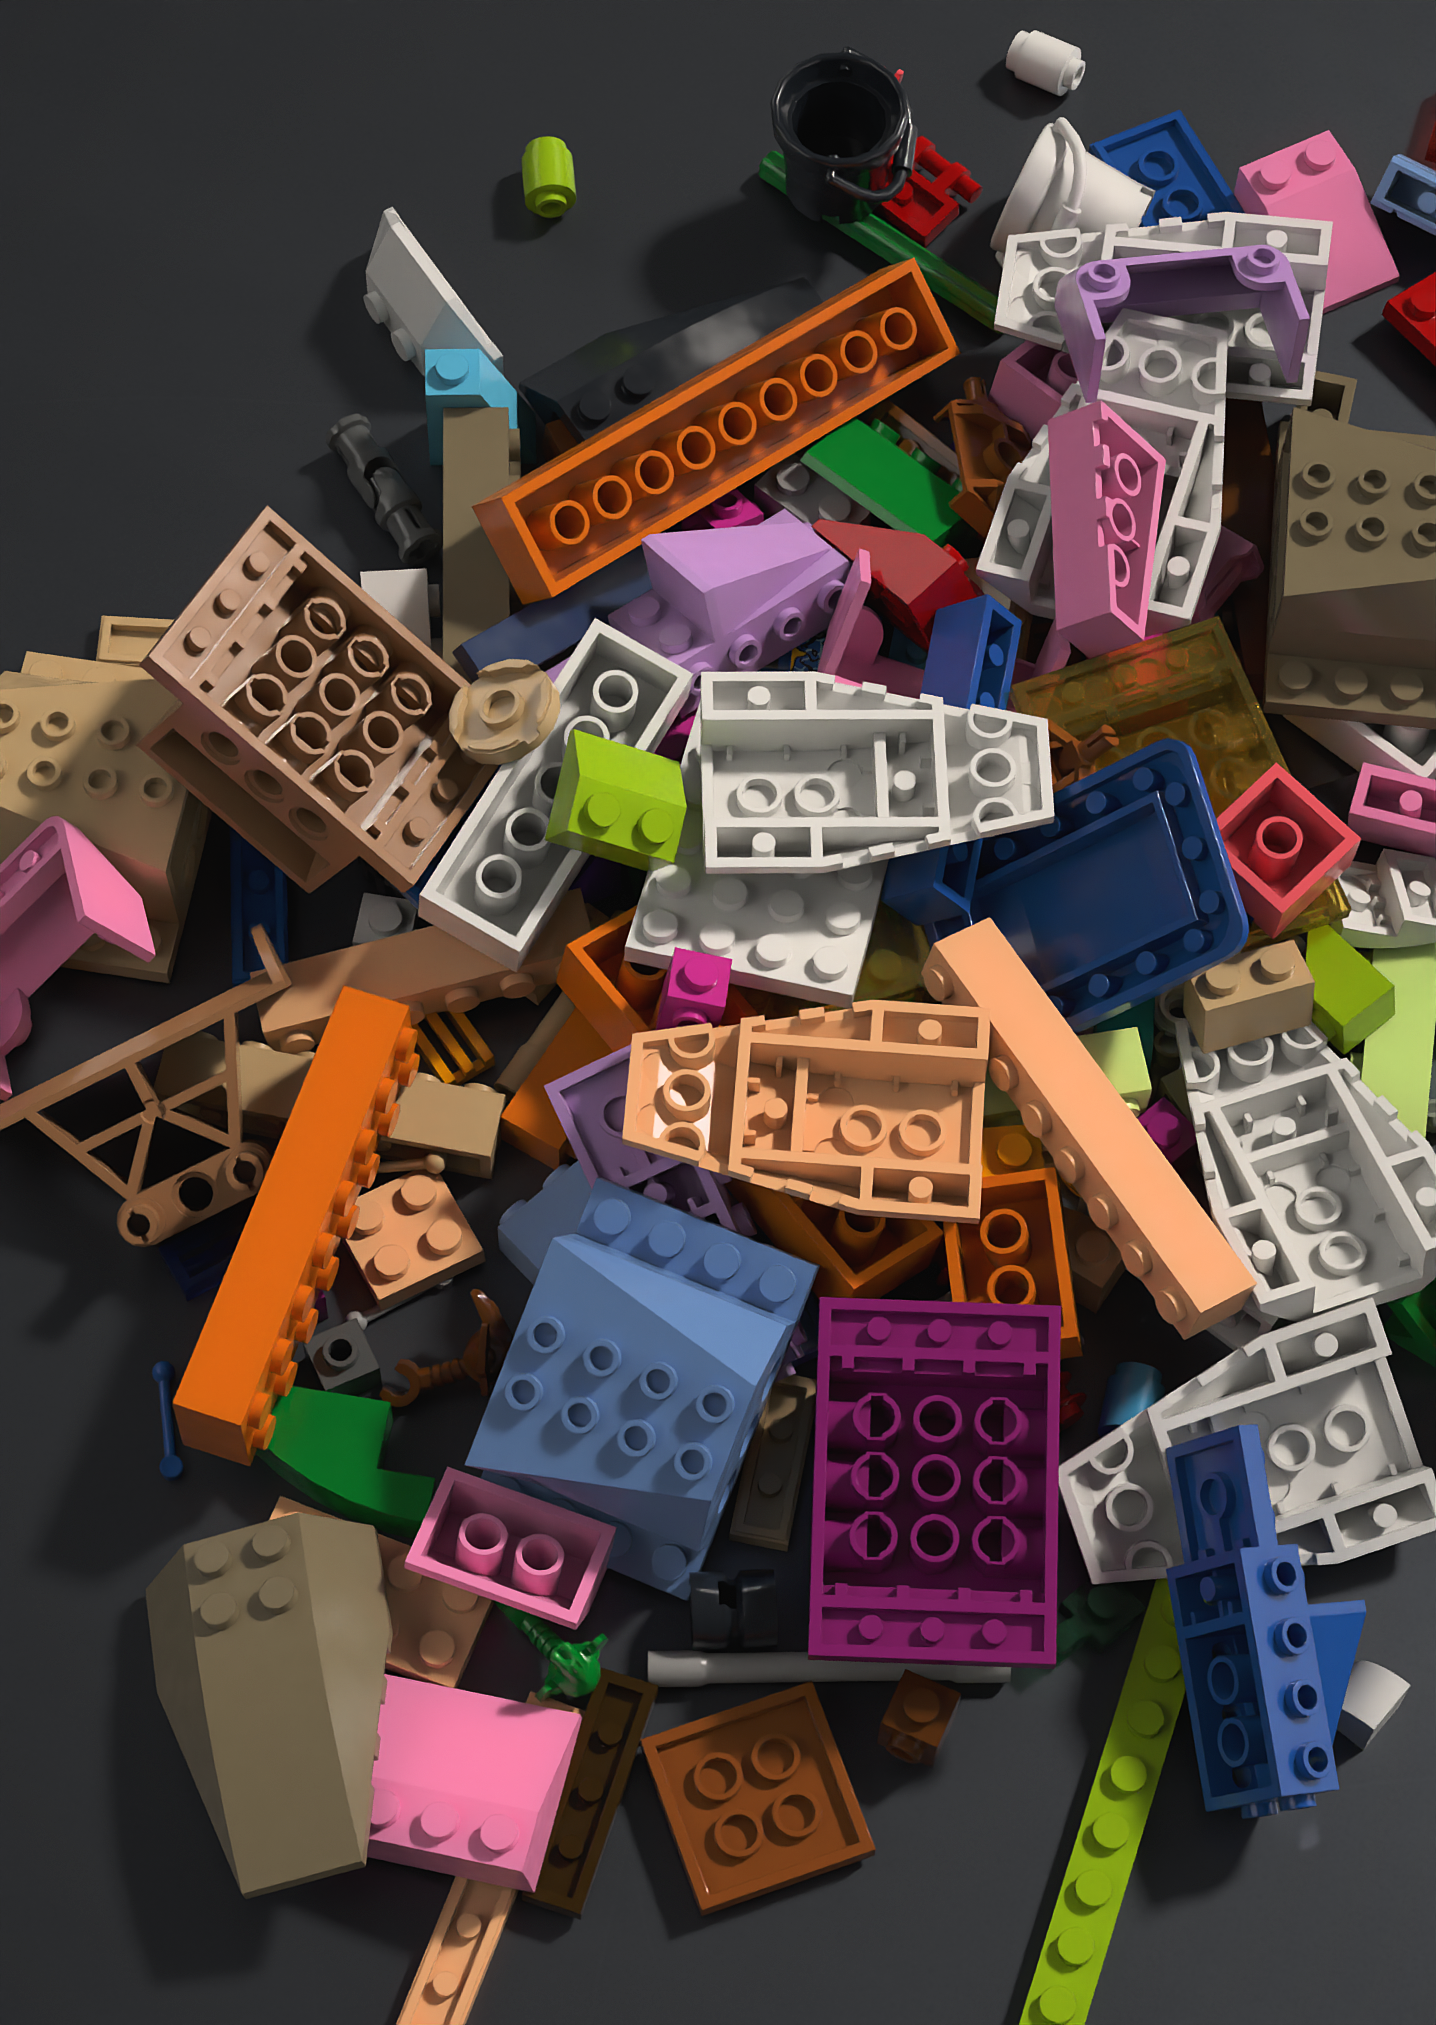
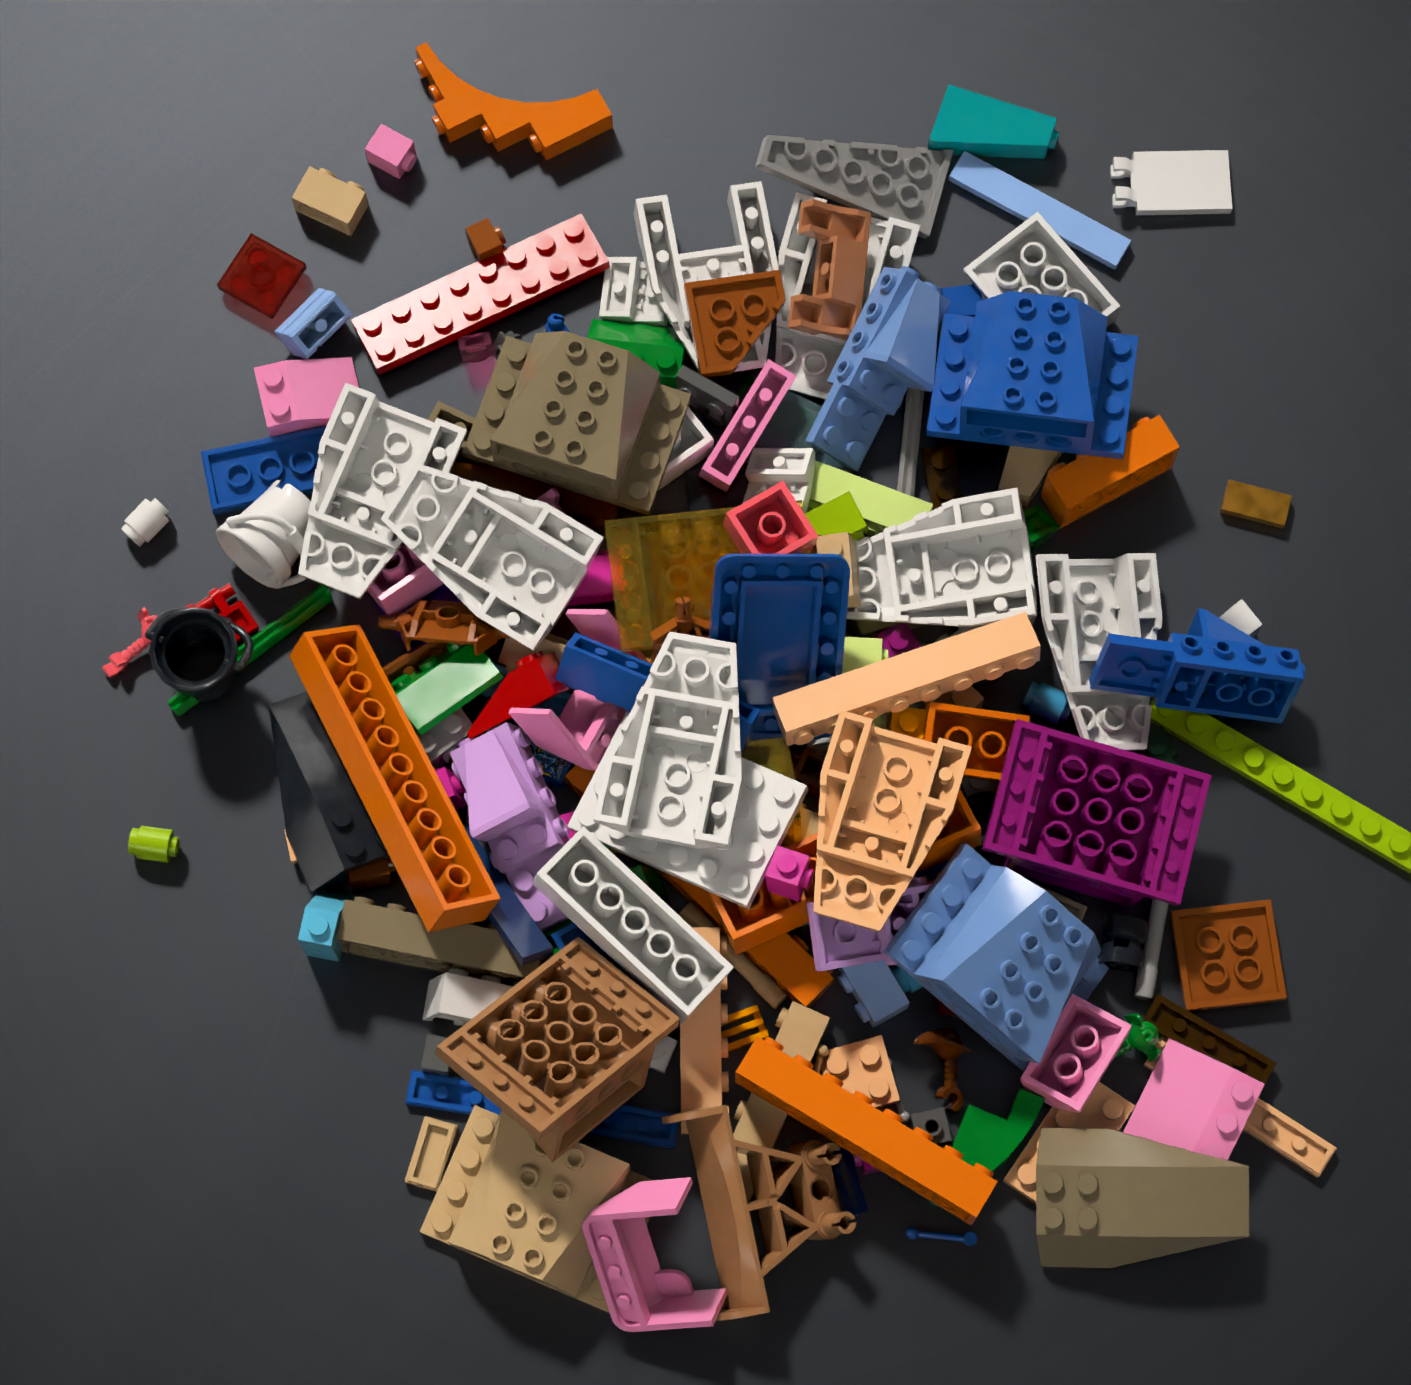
camera: 75 degrees left, 10 degrees up
dark grey piece [325,414,443,566] -> none
white wedge [363,206,504,376] -> none
tan tile [449,659,560,765] -> none
lime slope [545,729,687,872] -> none
reddish brown brick [877,1669,961,1768] -> none
bright pink wedge [1048,400,1166,659] -> none
lavender windscreen [1054,245,1310,403] -> none

